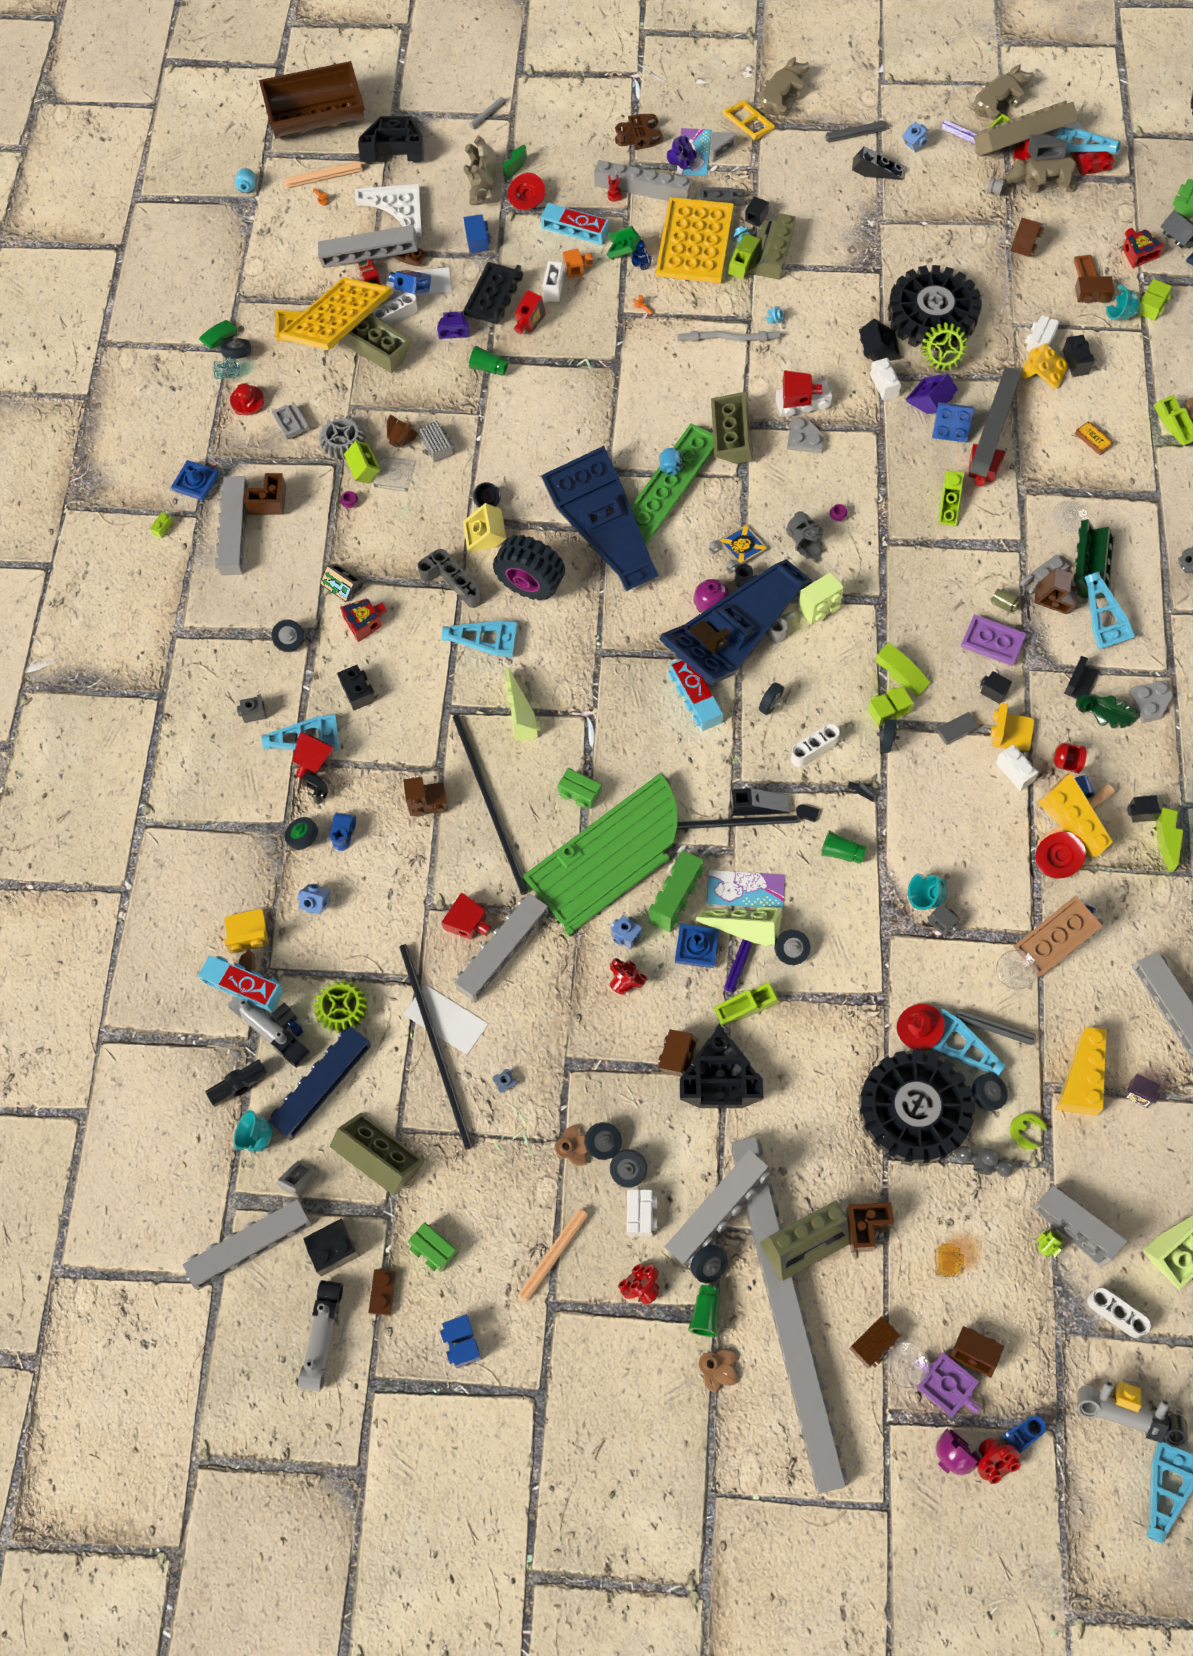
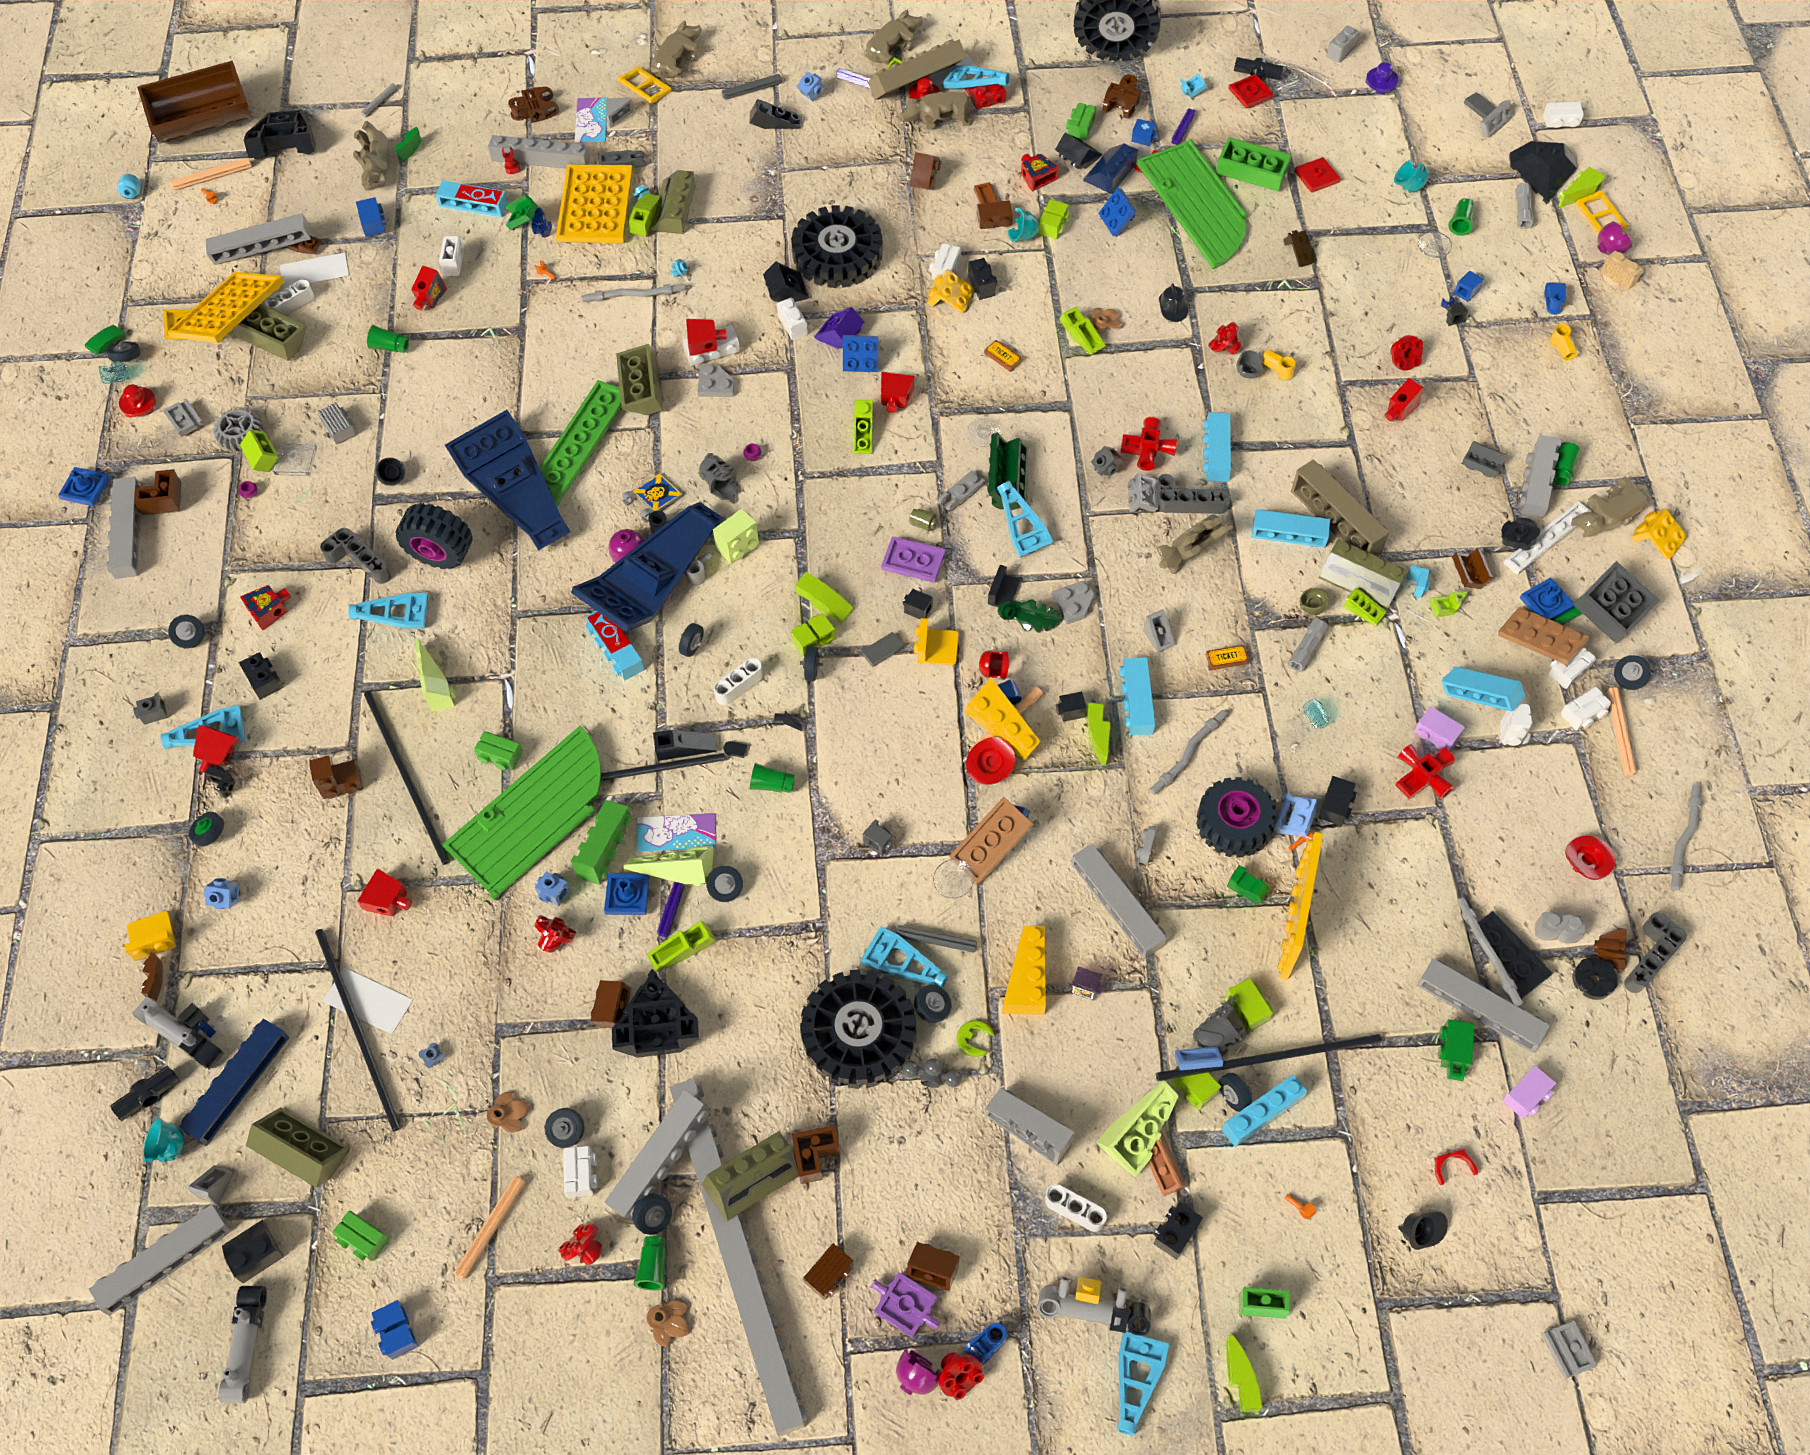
camera: 10 degrees left, 5 degrees down
lime piece [150,512,173,538] -> none
brick [198,955,284,1012] -> none
lime gear [313,979,368,1033] -> none
panel [320,564,364,602] -> none
blue piece [330,812,356,851] -> none
white plate [355,184,422,238] -> none
red leg [357,258,381,285] -> none
reddish brown plate [368,1269,396,1316] -> none
reddish brown brick [386,414,418,448] -> none
blue torso [389,270,431,295] -> none
dark purple piece [437,311,470,339] -> none
light grey brick [454,893,549,1002] -> none
black bracket [463,262,523,325] -> none
light yellow slope [463,503,506,551] -> none
red hat [507,172,545,210] -> none
orange brick [563,248,593,278] -> none
black wheel [584,1122,622,1160] -> none
dark azure head [659,448,683,476] -> none
dark purple plate [667,135,697,170] -> none
dark brown bracket [690,620,731,654] -> none
black brick [745,196,769,227] -> none
clear dish [884,1342,929,1388] -> none
red hat [897,1004,945,1051] -> none
teal helmet [907,873,948,911] -> none
lime gear [921,323,968,371] -> none
clear yellow brick [935,1243,964,1278] -> none
dark grey beam [969,366,1022,477] -> none
light grey wheel [987,177,1004,196] -> none
white brick [996,745,1039,791] -> none
dark grey slope [1028,134,1068,161] -> none
reddish brown brick [1034,568,1078,615] -> none
lime gear [1036,1230,1064,1257] -> none

